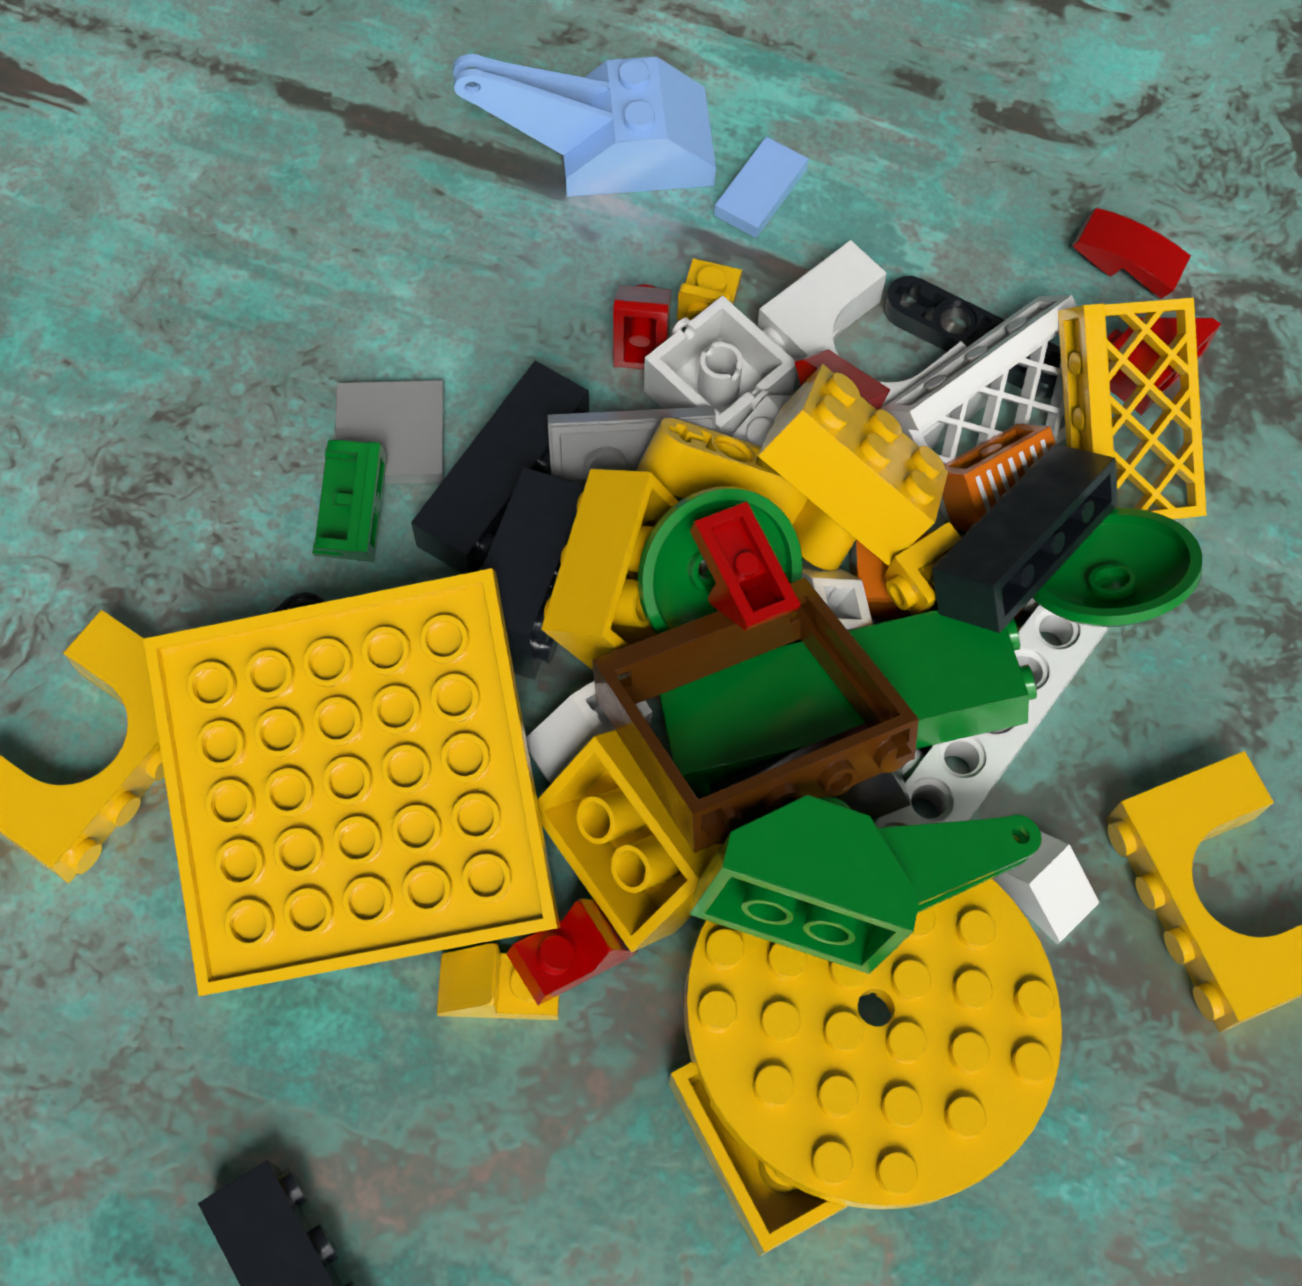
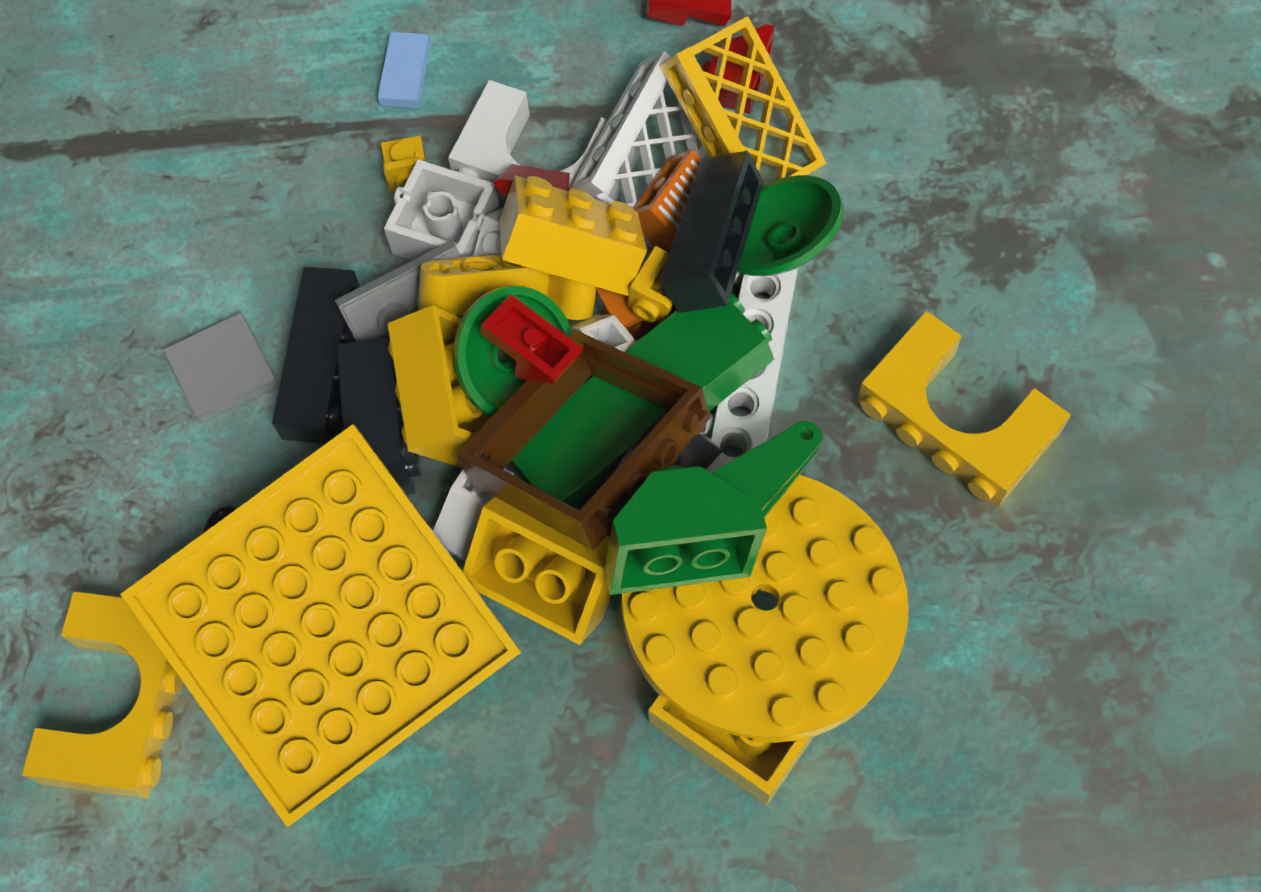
camera: 20 degrees left, 0 degrees up
green hinge [312,440,387,562] -> none
yellow slope [437,943,560,1020] -> none
light blue slope [453,54,716,197] -> none
red slope [507,899,638,1006] -> none
red slope [613,284,672,369] -> none
black beam [884,276,1061,398] -> none
white slope [992,831,1100,945] -> none

